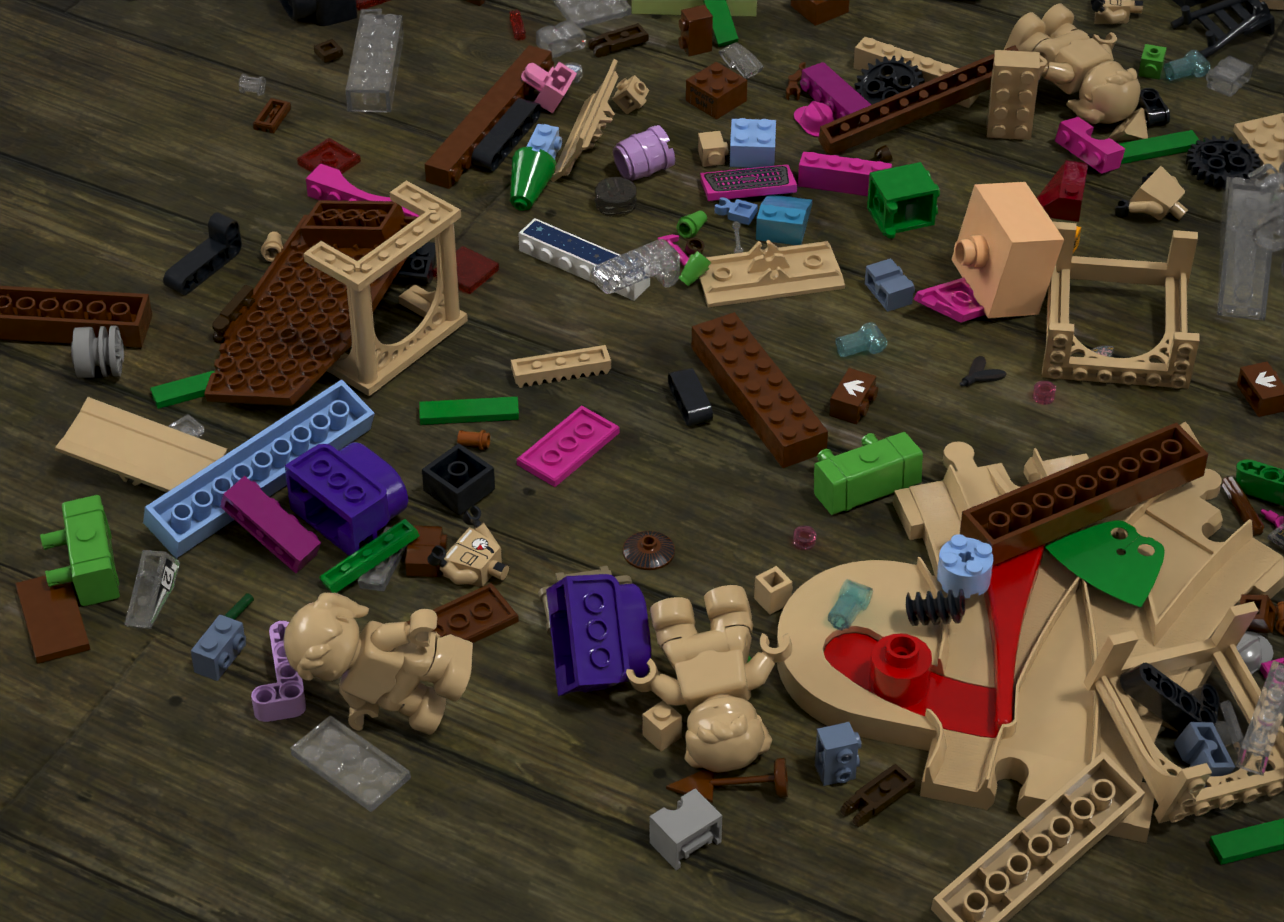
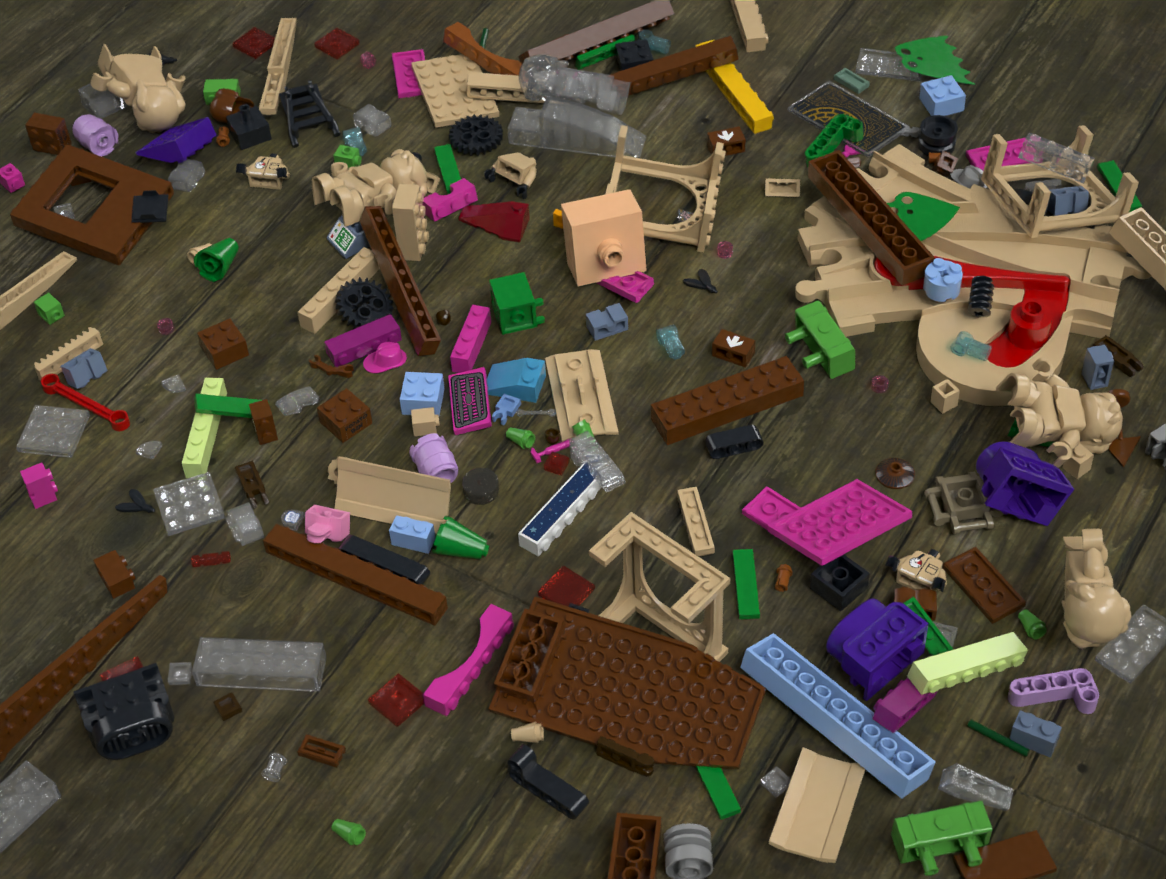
camera: 85 degrees left, 5 degrees up
none -> bright green cone [332,819,366,845]
none -> dark pink plate [767,479,912,566]
none -> yellowish green brick [907,632,1028,695]

